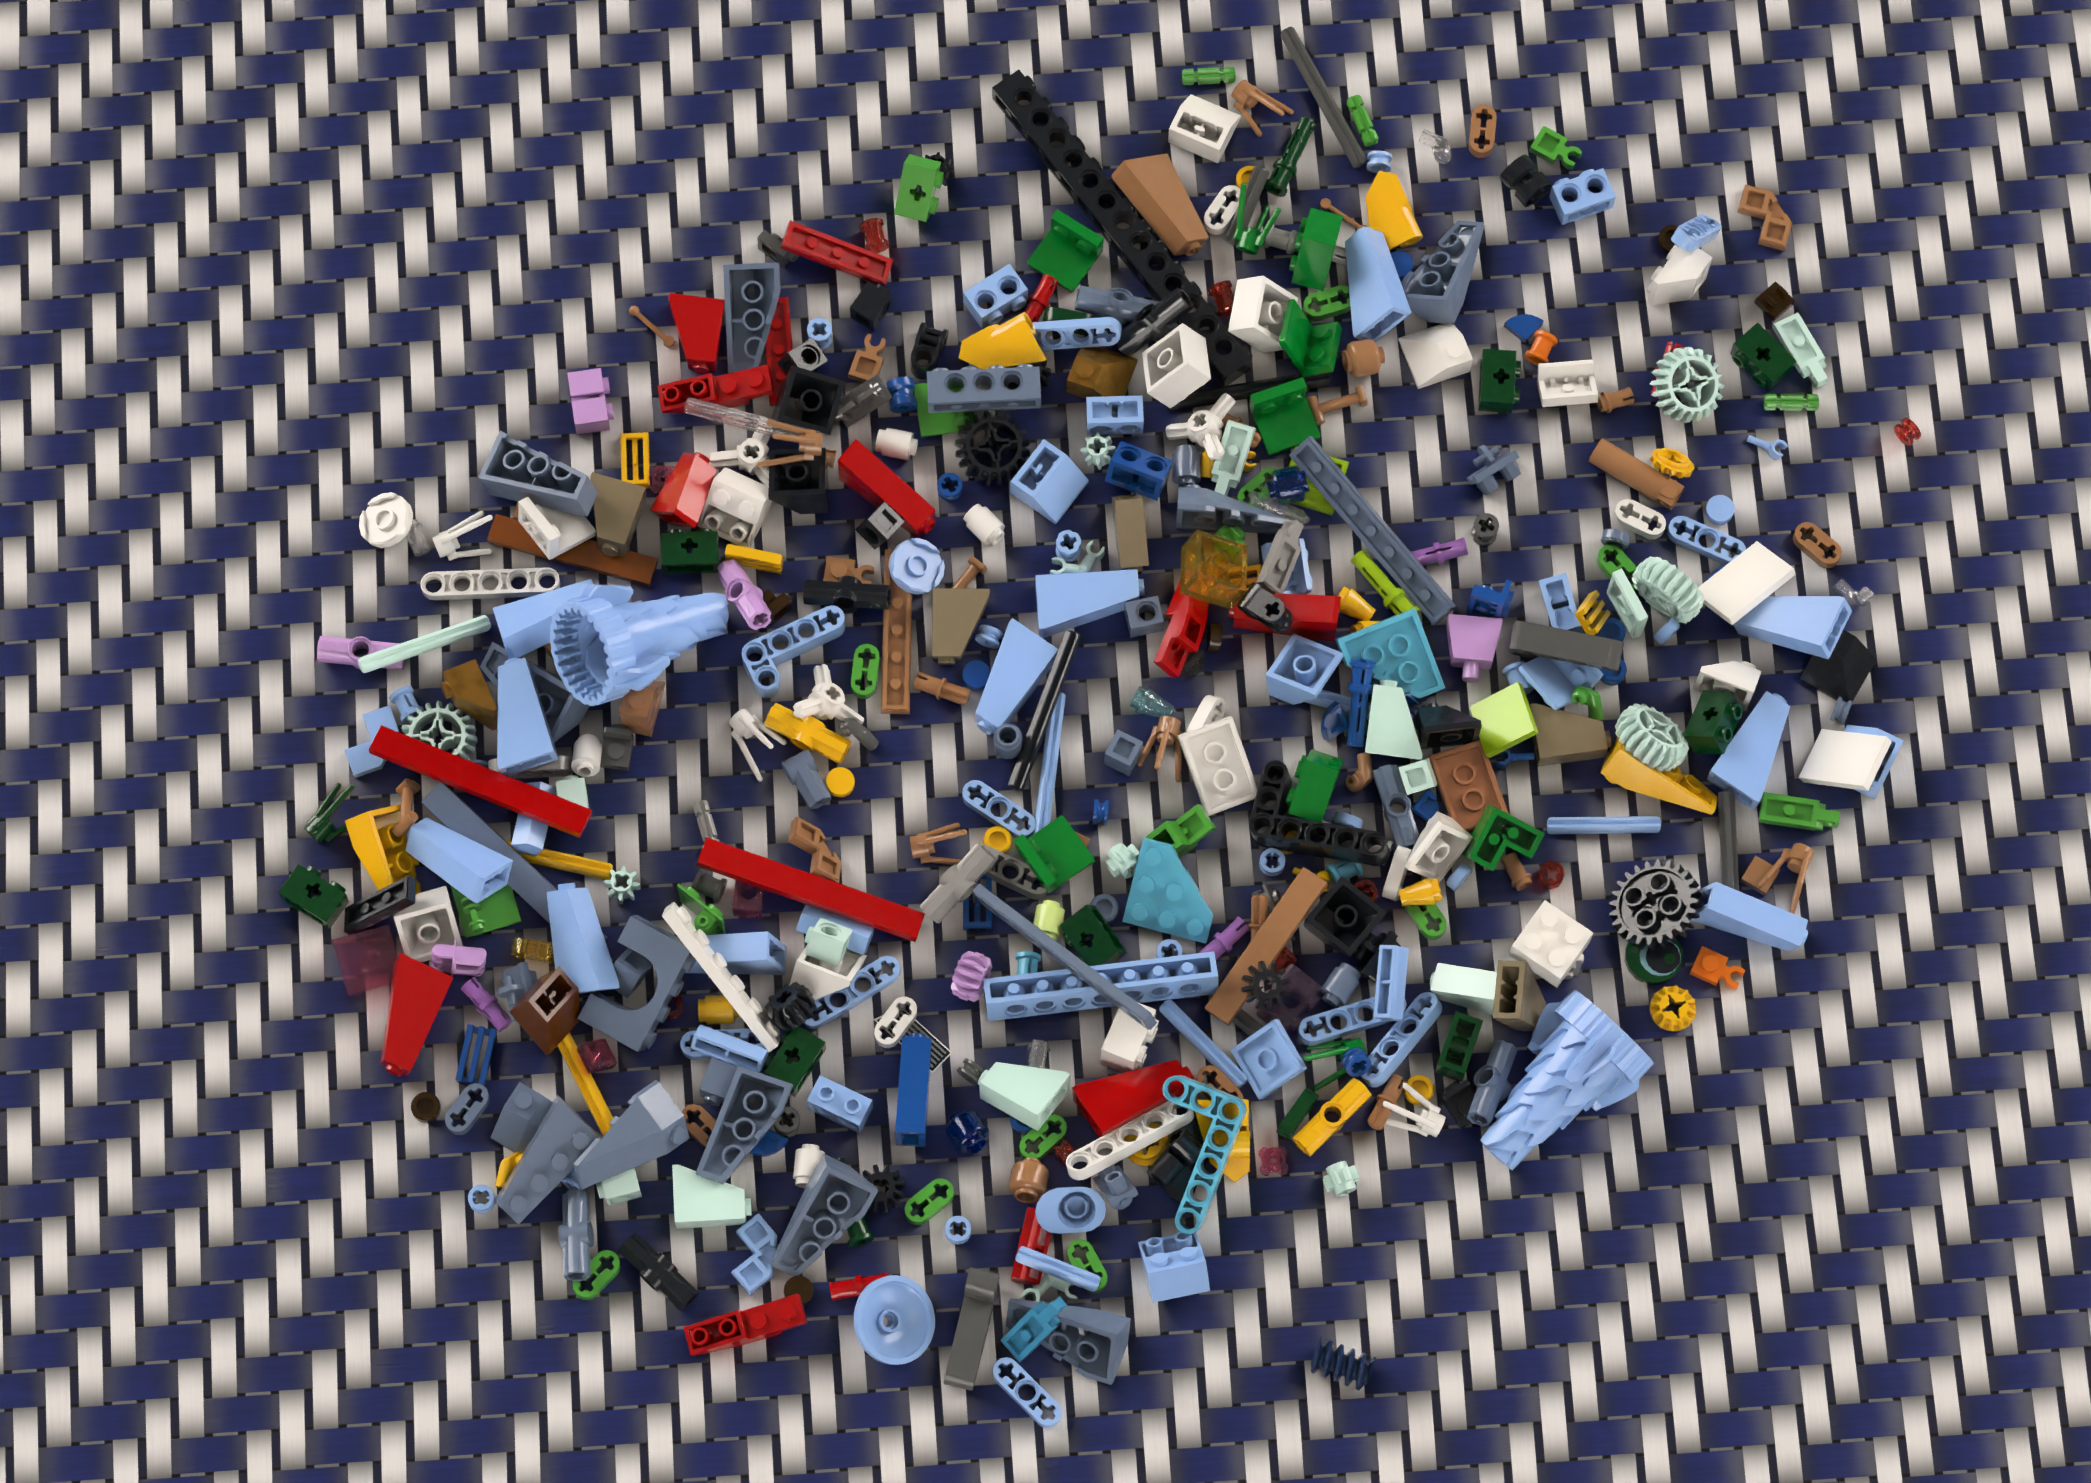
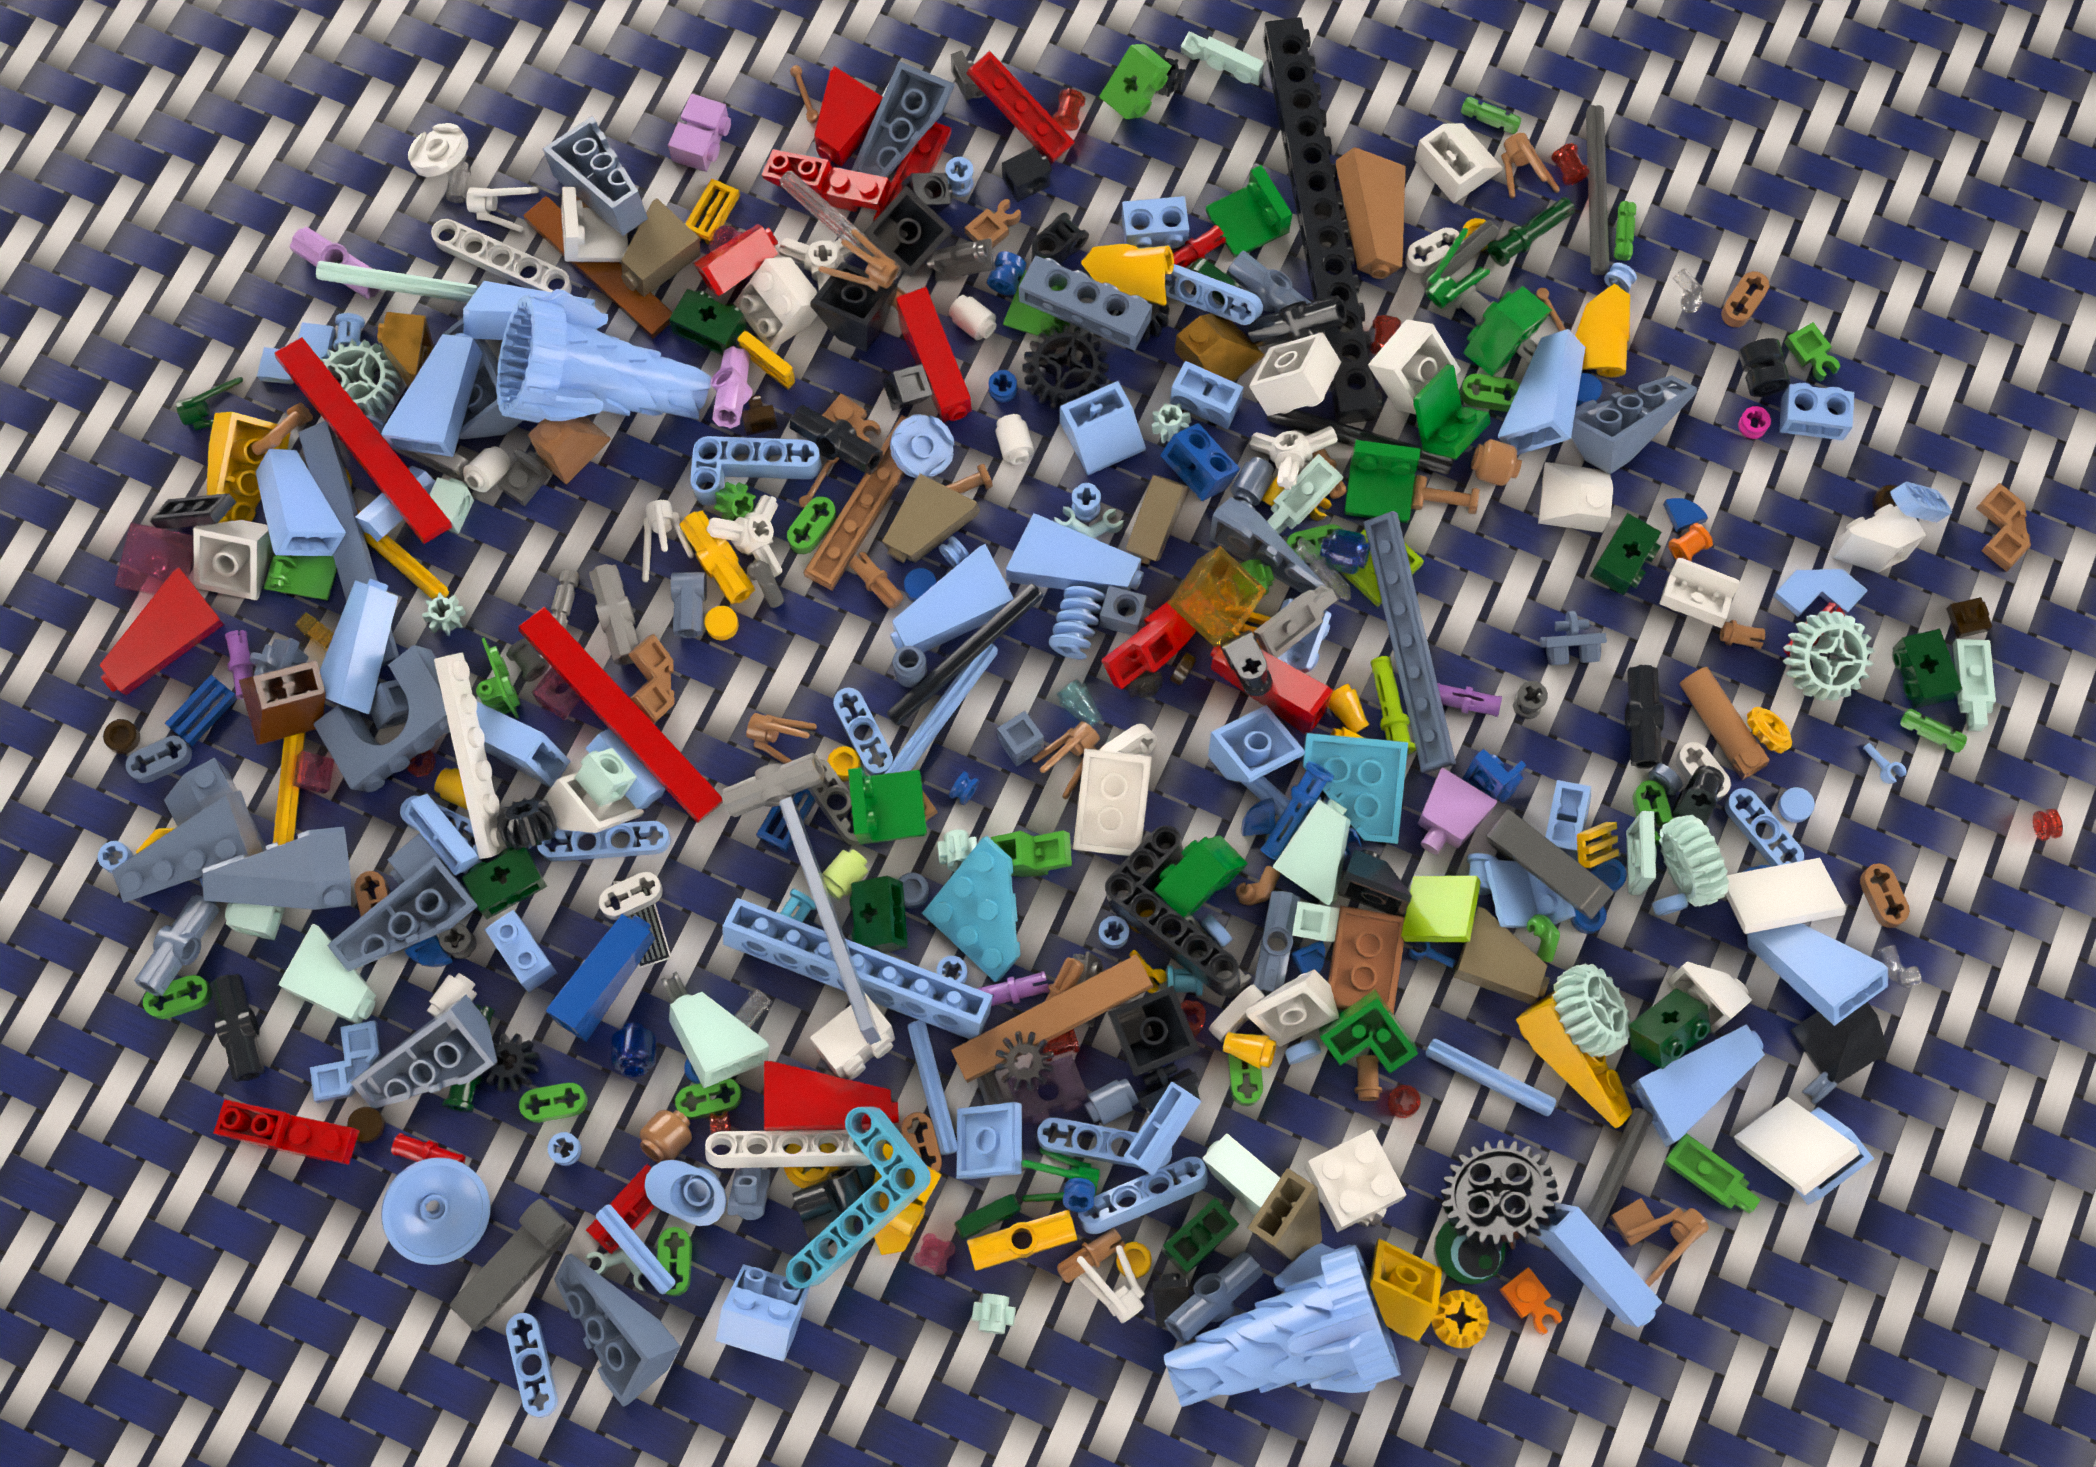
camera: 30 degrees right, 0 degrees up
dark green brick [278,864,349,930] -> none
lavender arm [430,940,487,977] -> none
lavender gear [951,951,992,1002] -> none
dark azure hinge [1000,1296,1067,1363] -> none
none -> light grey piece [589,564,639,665]
none -> bright green gear [714,482,756,521]
none -> medium nougat hinge [799,457,839,509]
none -> light blue piece [1049,586,1106,659]
none -> light aqua hinge [1181,31,1264,86]
none -> yellow slope [1370,1238,1442,1341]
none -> clear red bush [1551,143,1590,185]
none -> black piece [1625,665,1664,769]
none -> black piece [1671,766,1724,825]
none -> dark pink bush [1738,406,1771,439]
none -> light blue tile [1773,569,1868,617]

